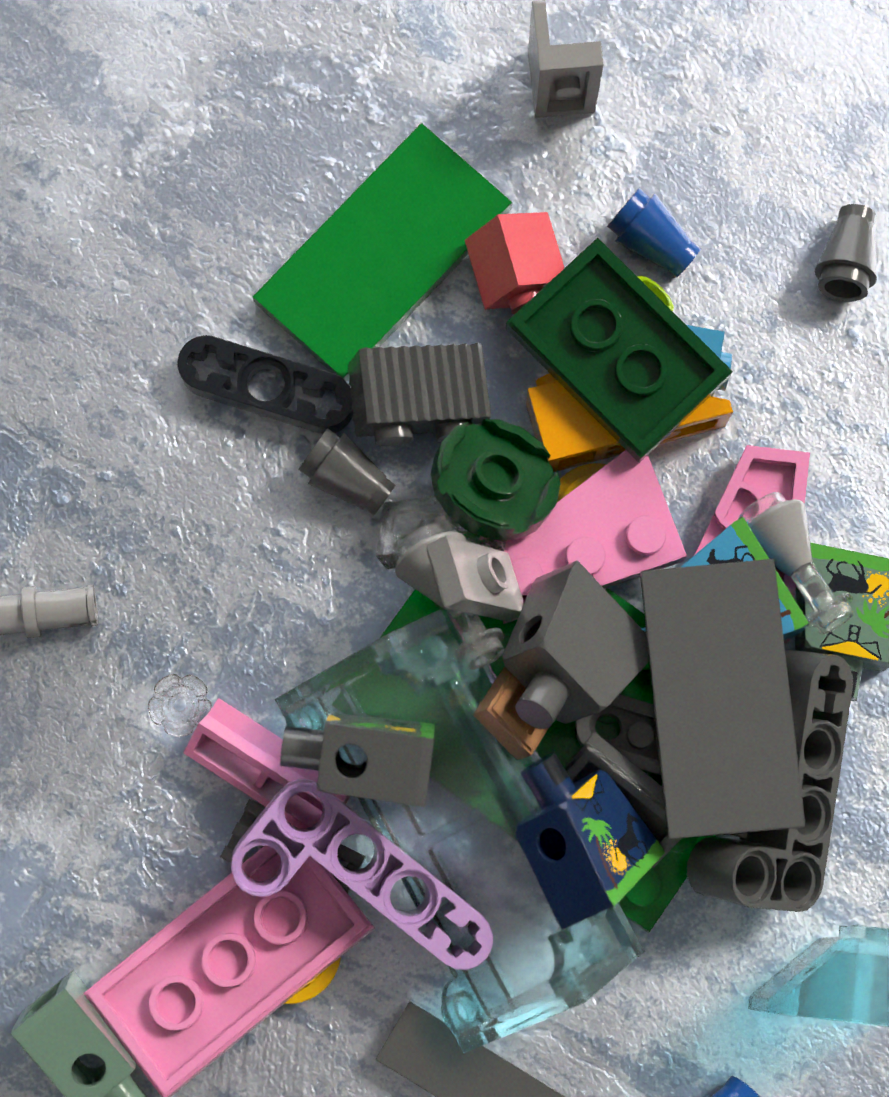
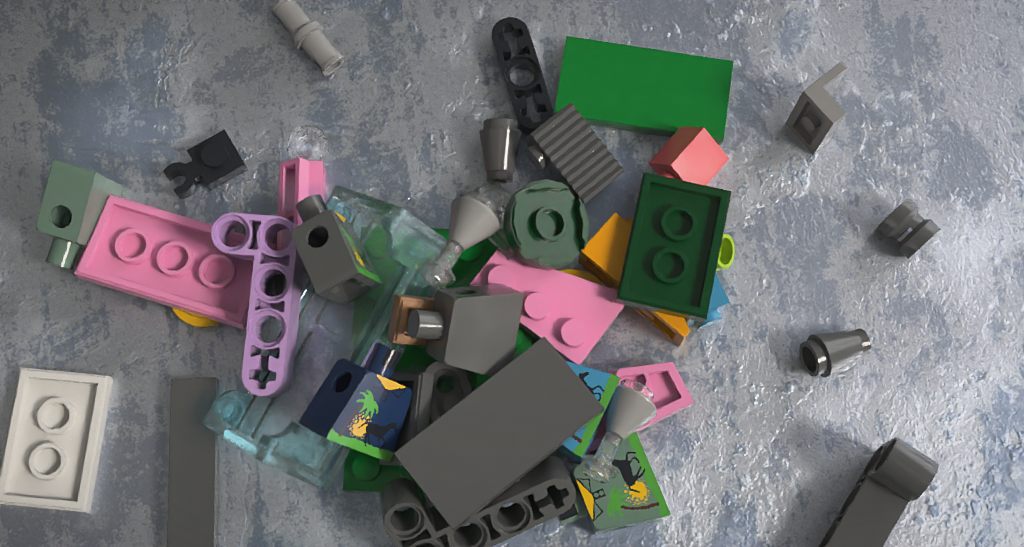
camera: 55 degrees right, 5 degrees down
light grey plate [426,536,524,622] -> none
blue cone [607,188,701,277] -> none
none -> black plate [163,130,248,199]
none -> dark grey wheel [877,198,940,259]

